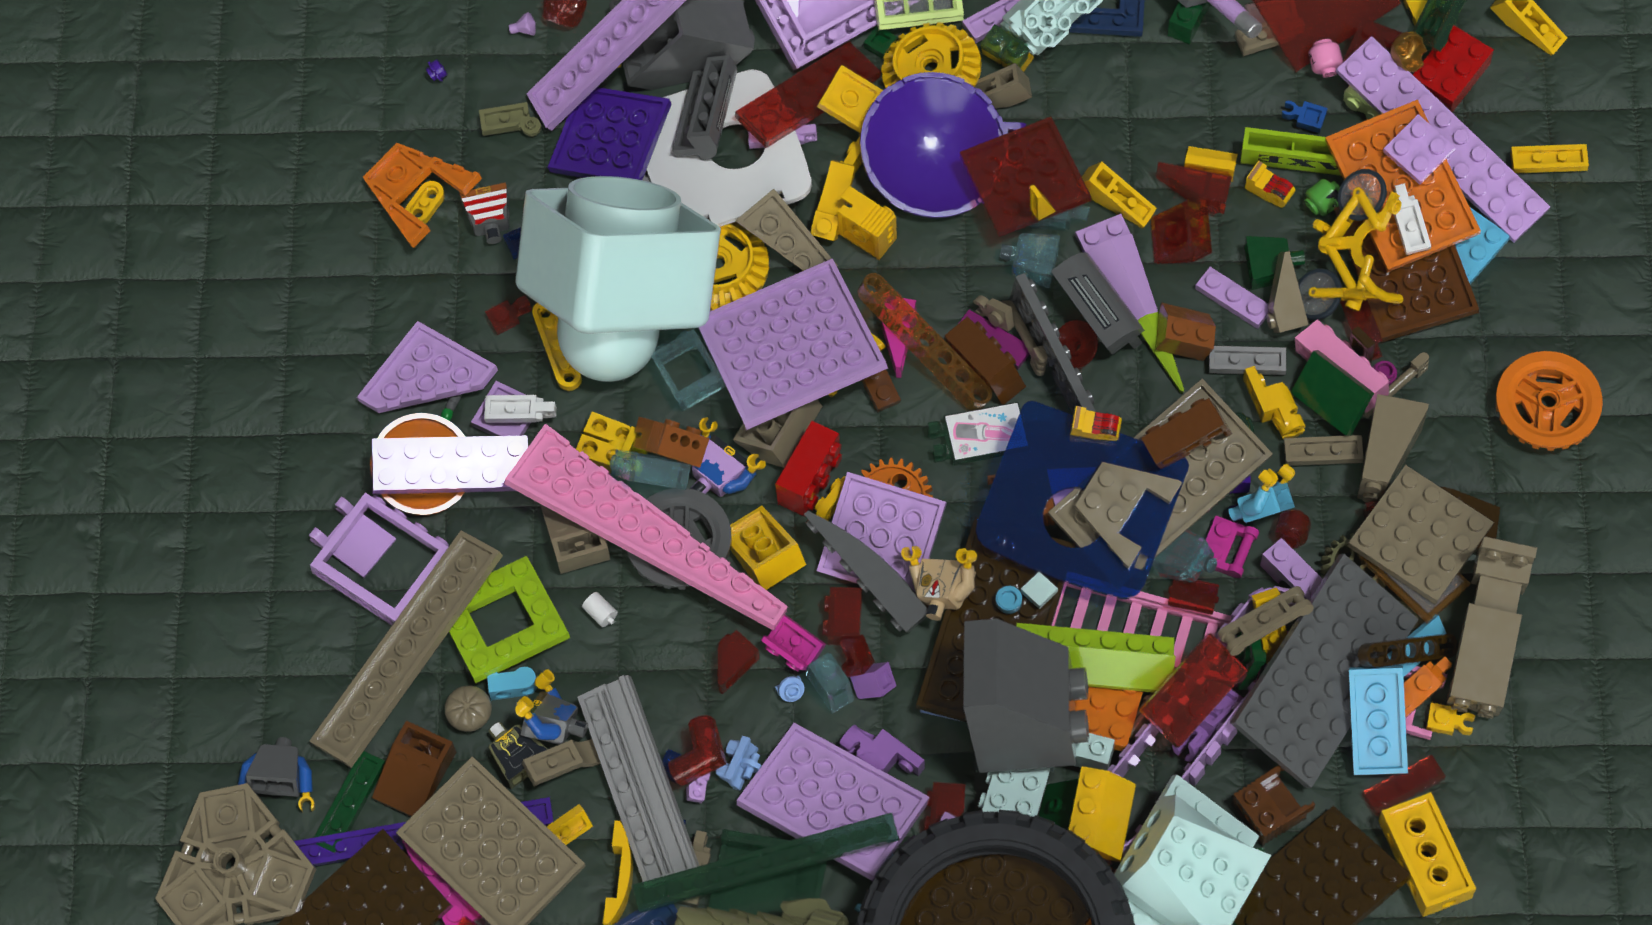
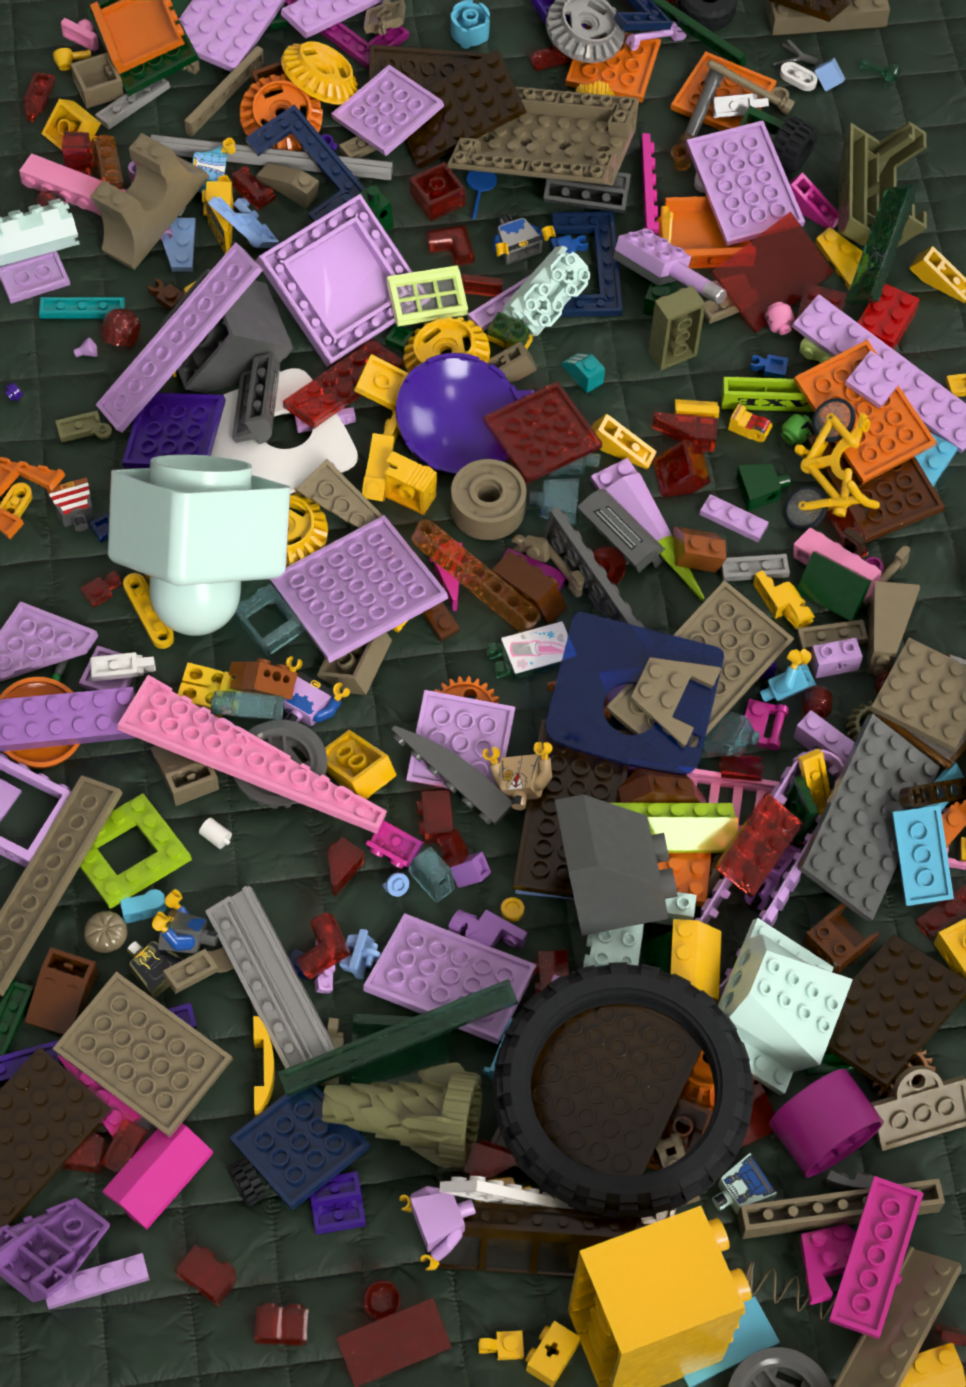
camera: 15 degrees left, 5 degrees down
yellow plate [546,804,593,845] -> none
red brick [775,421,842,517] -> none
yellow plate [815,476,846,521] -> none
medium azure tile [996,586,1022,614] -> none
light aqua tile [1021,572,1058,609] -> none
yellow piece [1030,184,1056,221] -> none
leg [1070,406,1122,441] -> none
reddish brown wedge [1141,398,1232,469] -> none
dark tan plate [1218,586,1314,656] -> none
dark tan slope [1266,251,1309,333] -> none
pearl gold hair [1391,32,1427,72] -> none
white hinge [1394,183,1431,255] -> none
none -> dark tan piece [451,459,526,540]
none -> yellow tile [501,897,524,922]
none -> teal slope [561,353,605,393]
none -> reddish brown wedge [617,767,706,803]
none -> olive brick [648,285,706,371]
none -> lavender brick [810,638,863,678]

